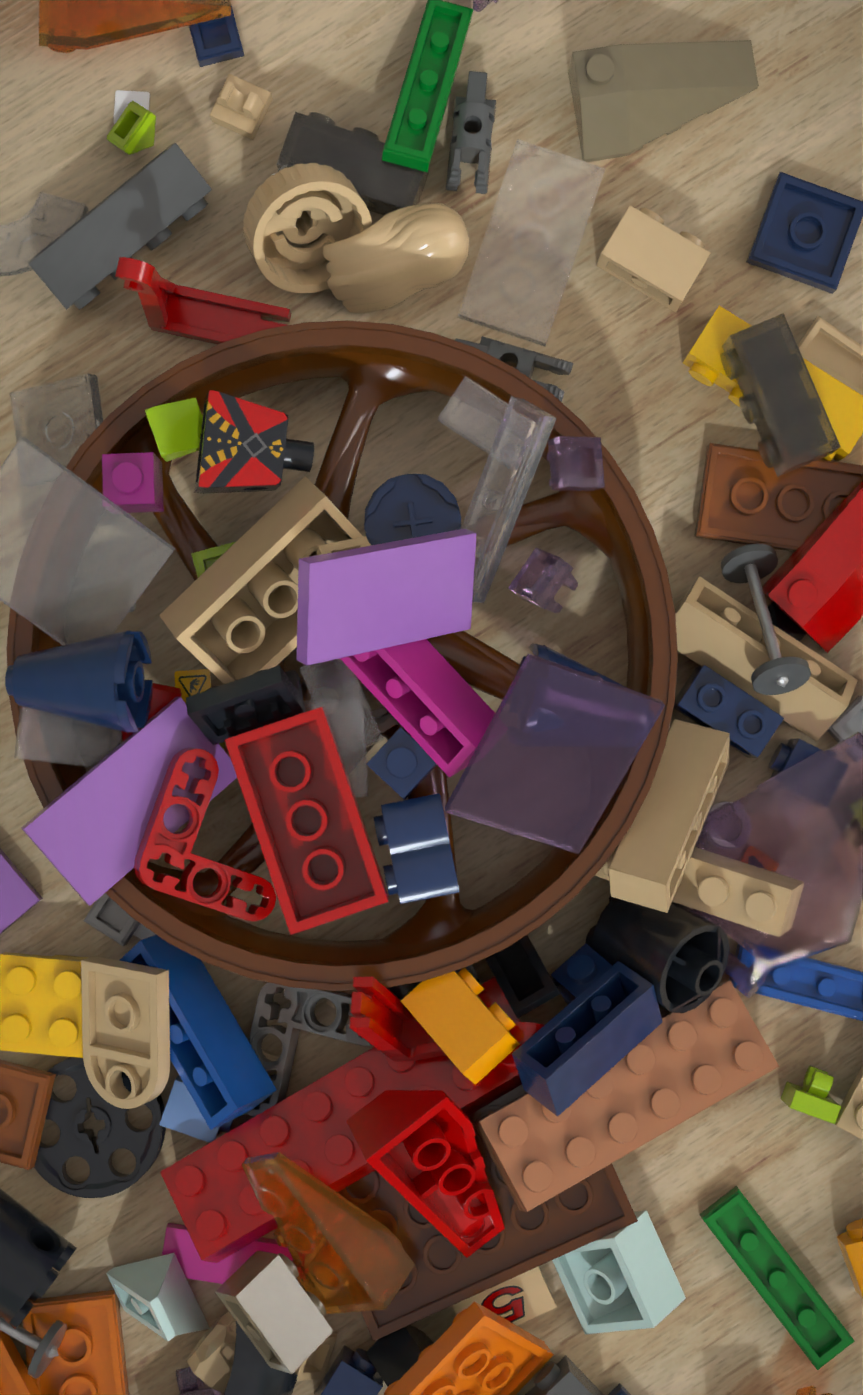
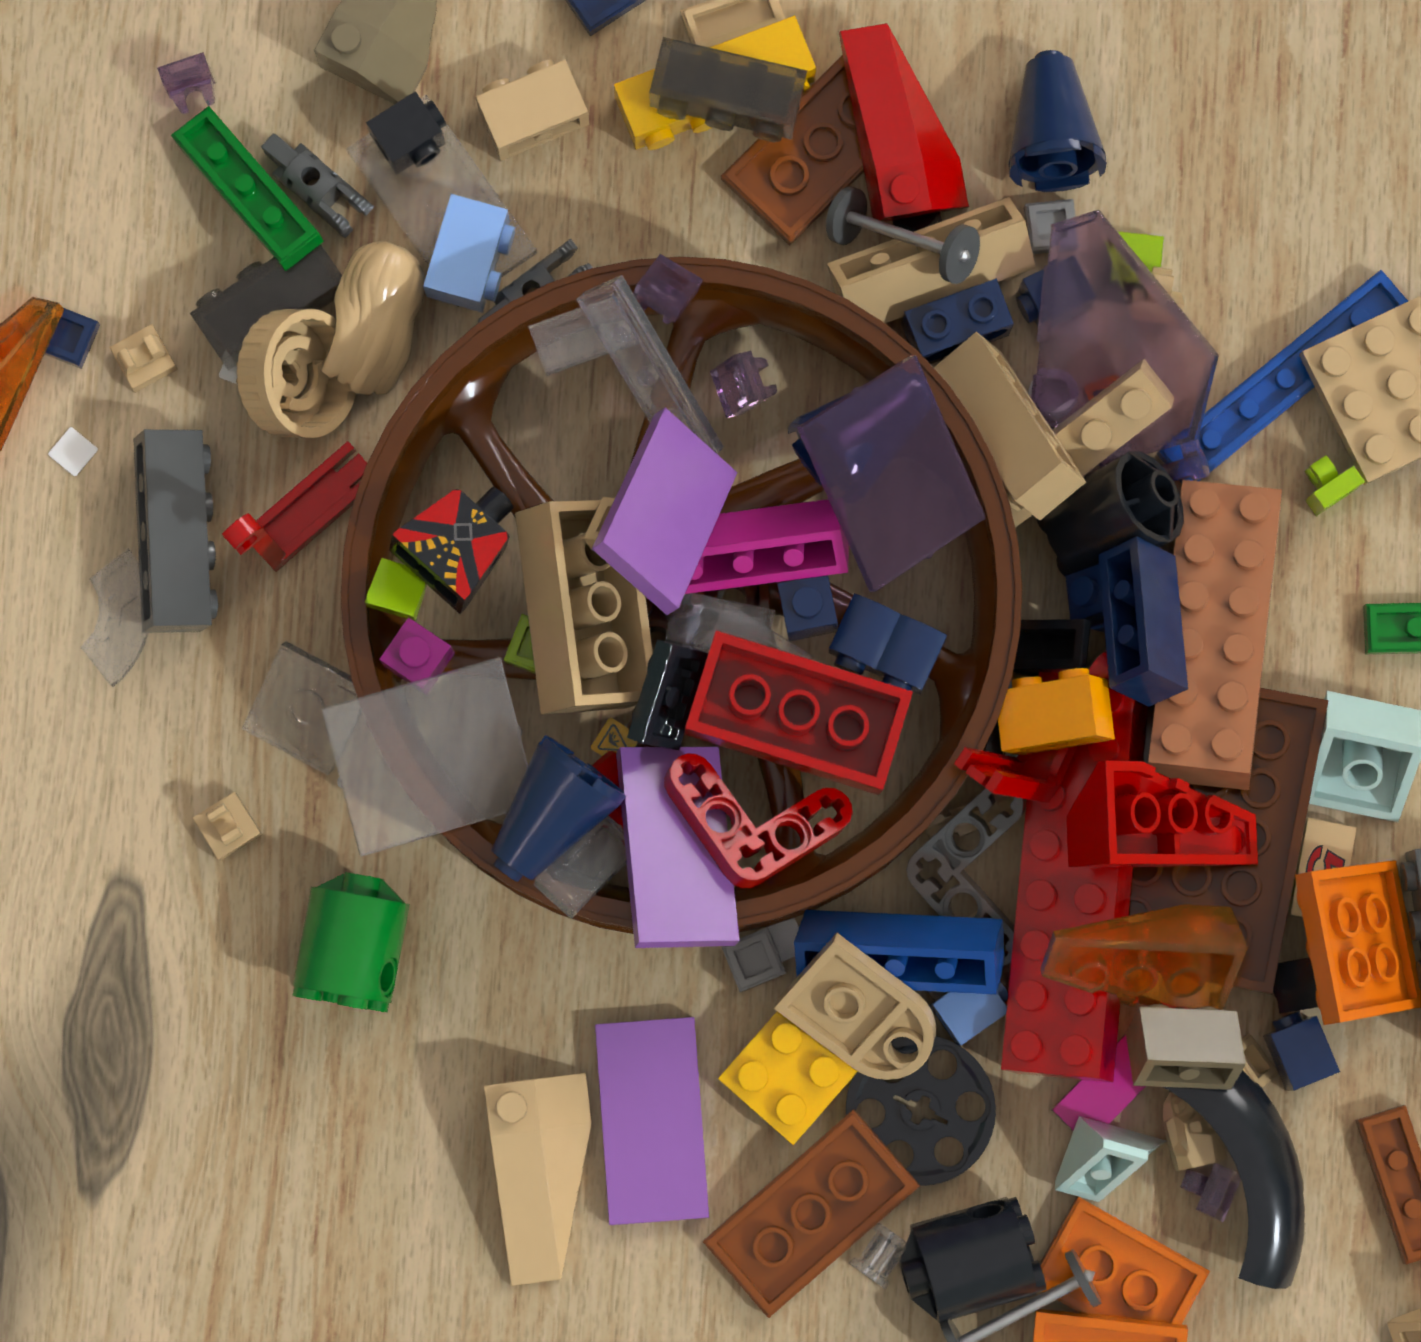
camera: 55 degrees left, 5 degrees down
lime slope [106,100,156,155] -> none
dark blue tile [364,473,461,545] -> none
none -> black brick [366,91,447,175]
none -> light blue piece [423,194,516,313]

